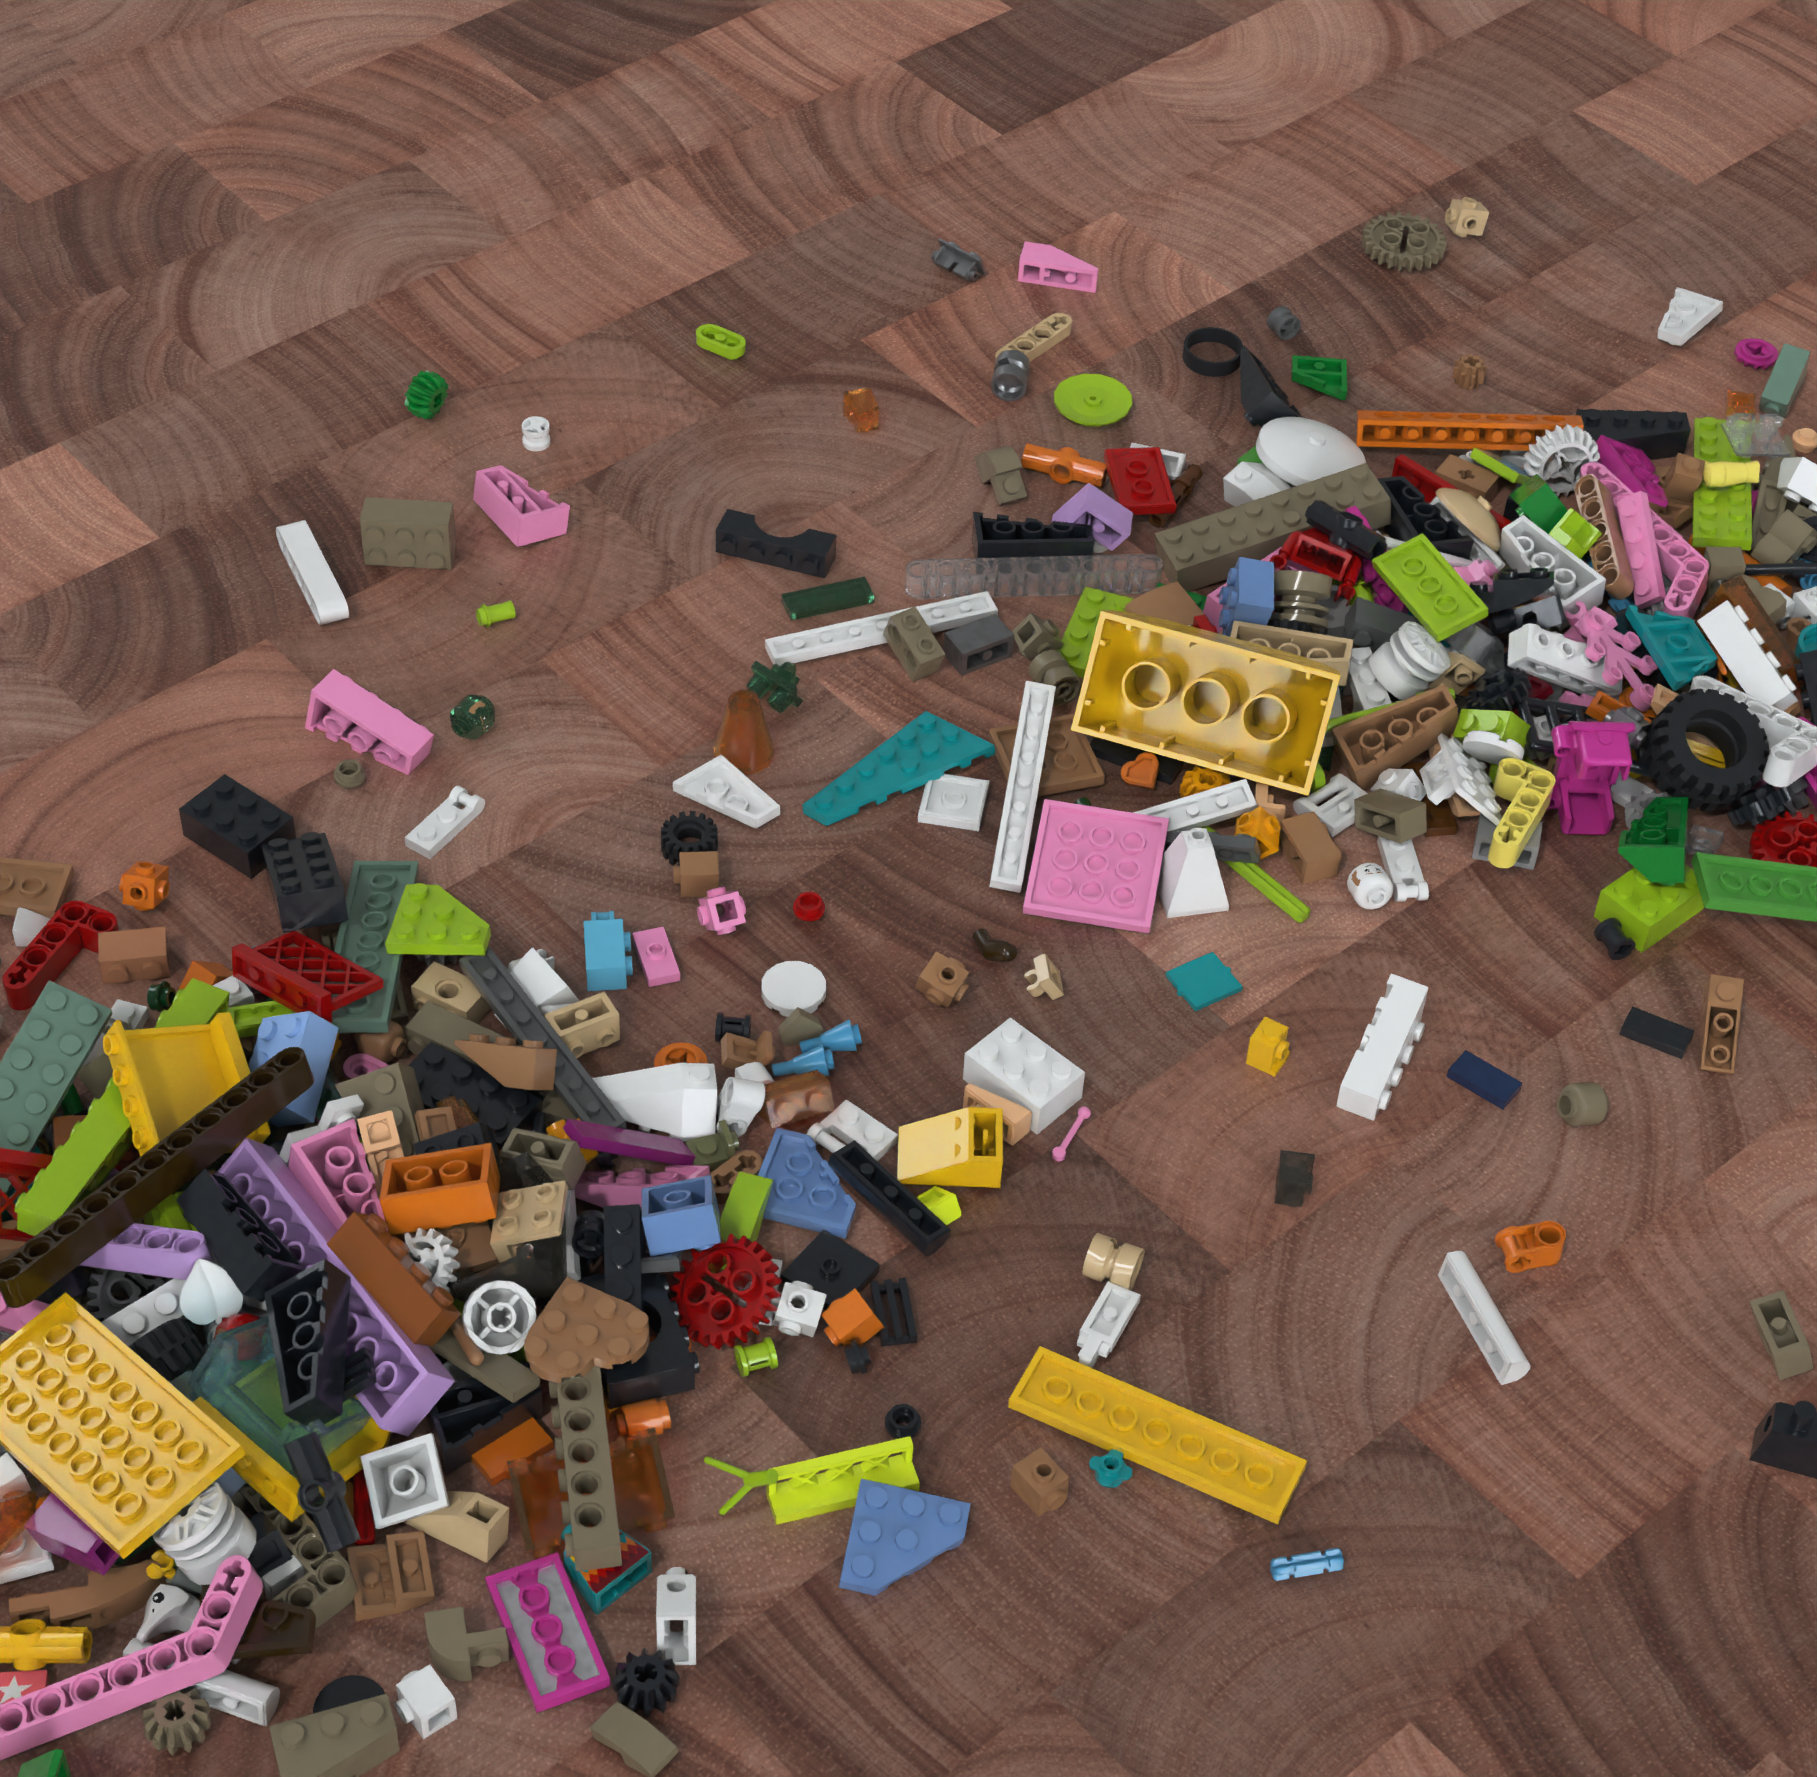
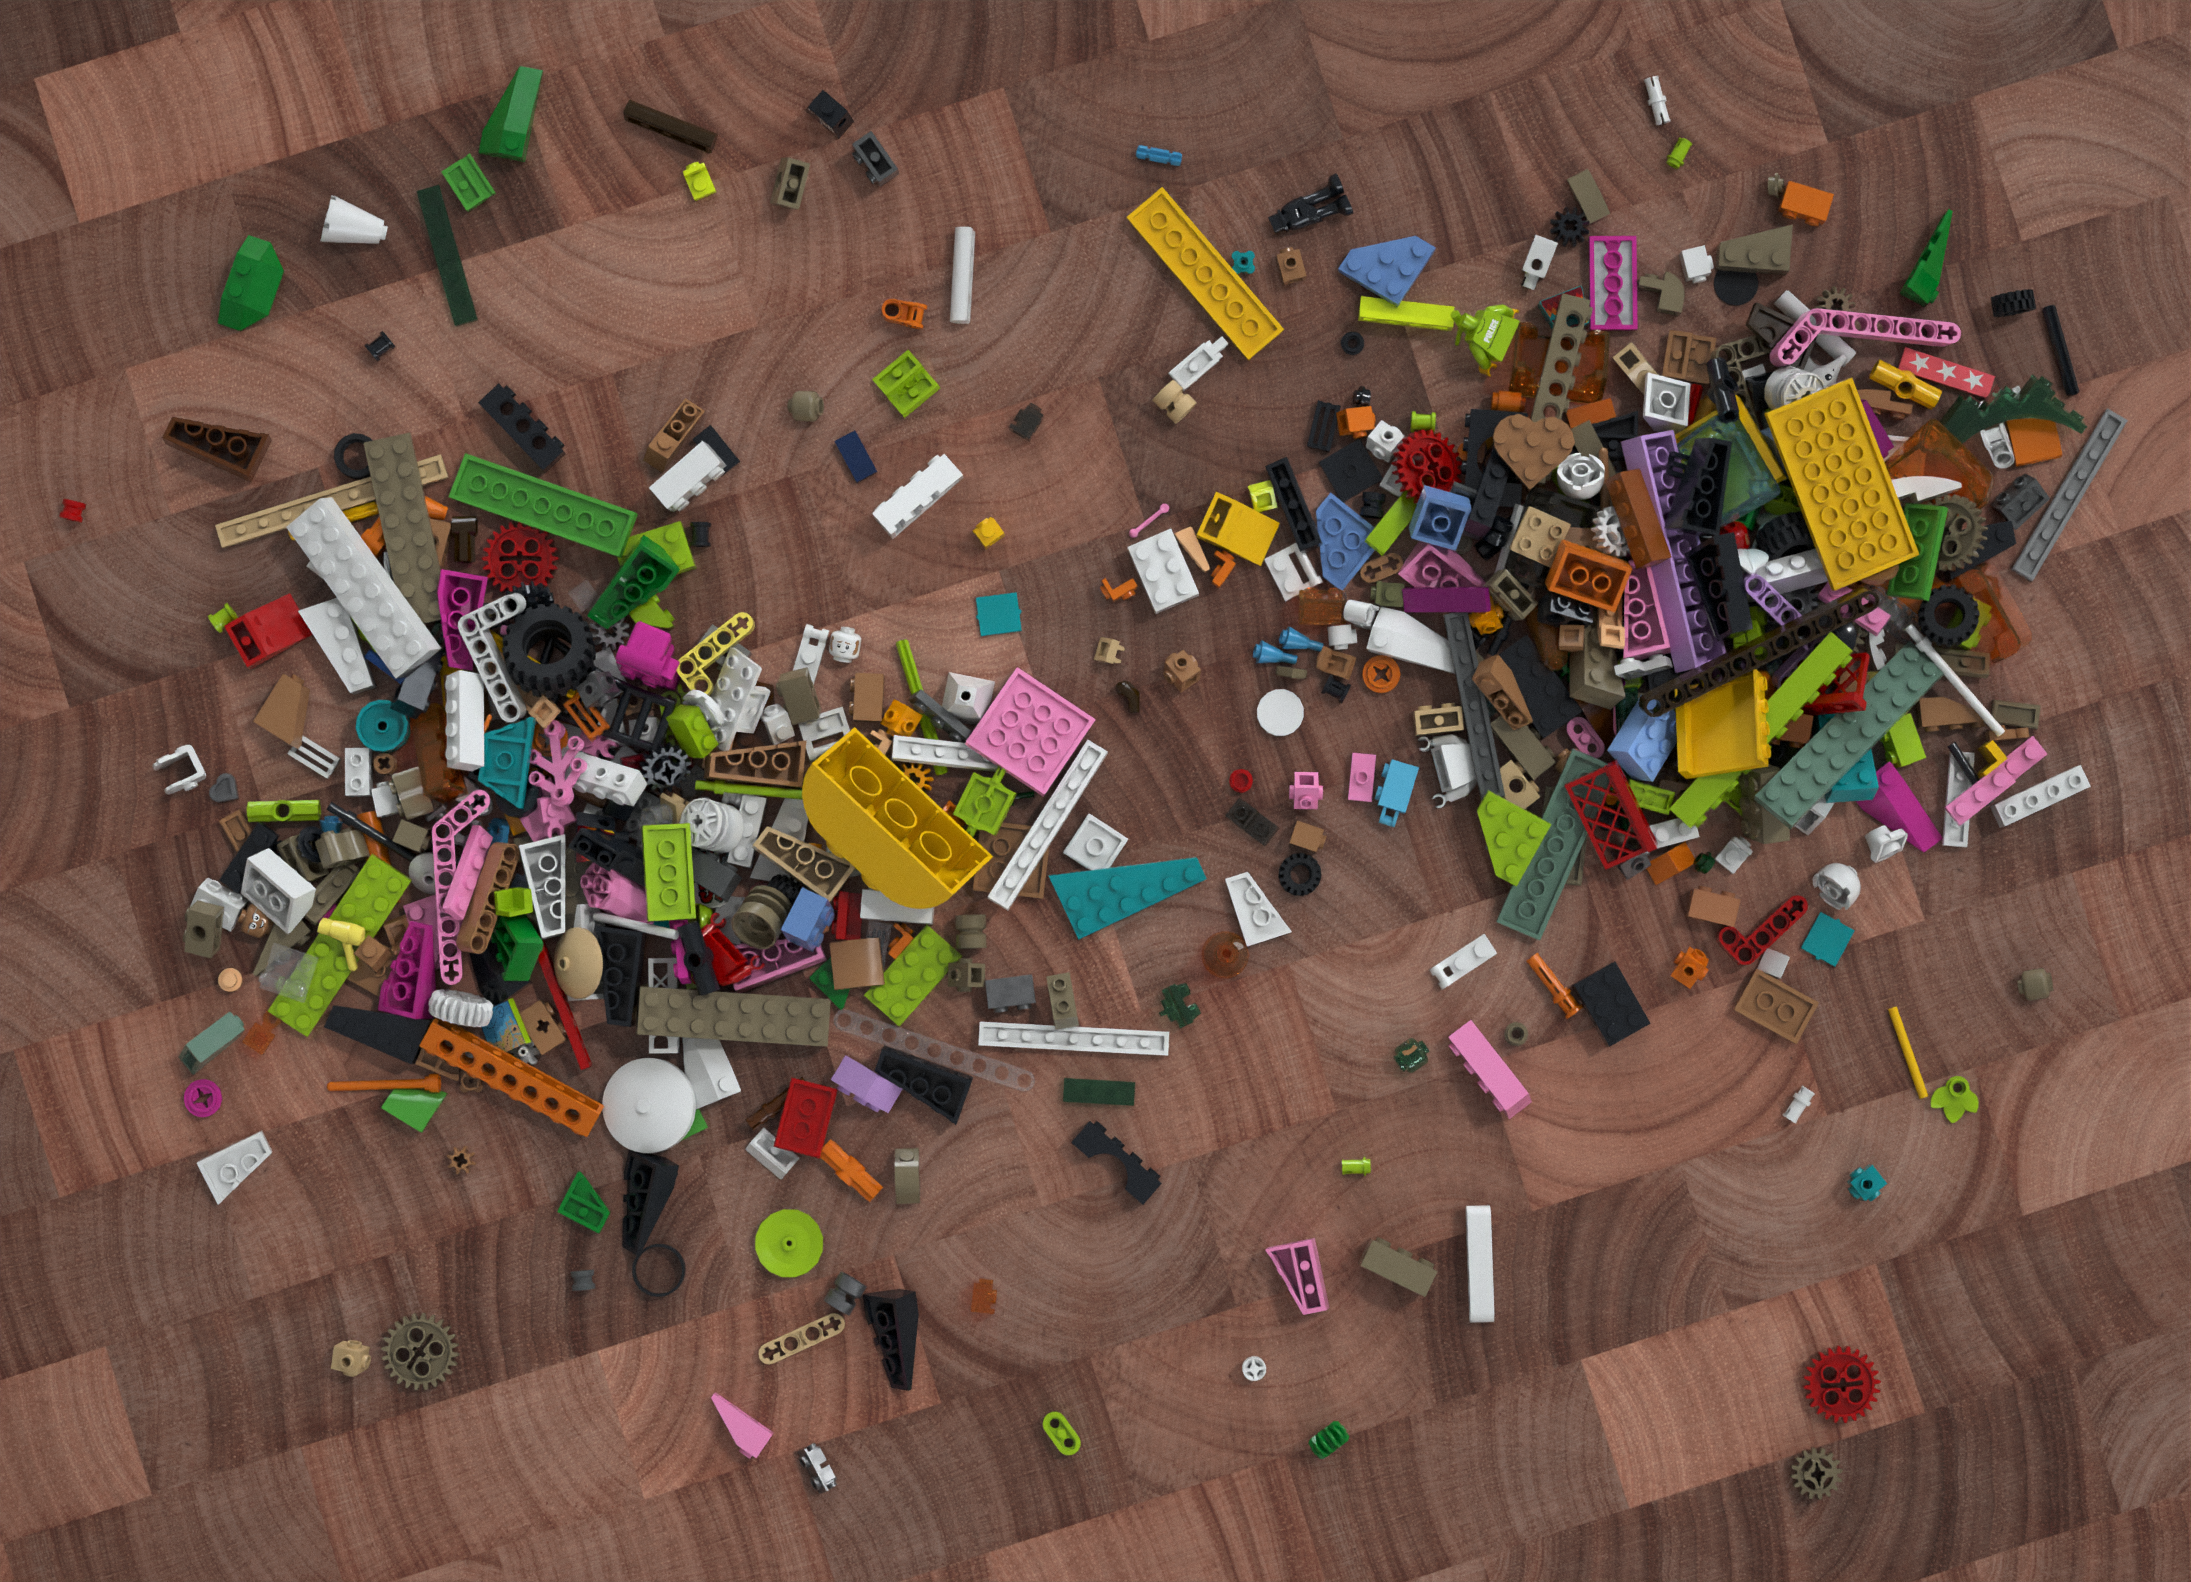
camera: 155 degrees left, 40 degrees up
black brick [261,832,349,933] -> none
none -> orange piece [327,1074,441,1093]
none -> bright green slope [381,1089,448,1133]
none -> lime slope [629,595,675,630]
none -> white brick [649,441,727,512]
none -> dark grey brick [852,131,899,187]
none -> black wedge [862,1289,919,1391]
none -> lime slope [872,350,941,418]
none -> lime plate [953,766,1017,837]
none -> orange bracket [1100,578,1138,602]
none -> orange bracket [1211,550,1236,588]
none -> clear smoke slope [1226,798,1279,847]
none -> black piece [1268,173,1354,234]
none -> black wheel [1360,492,1386,519]
none -> lime torso [1459,304,1520,377]
none -> orange pin [1526,952,1584,1019]

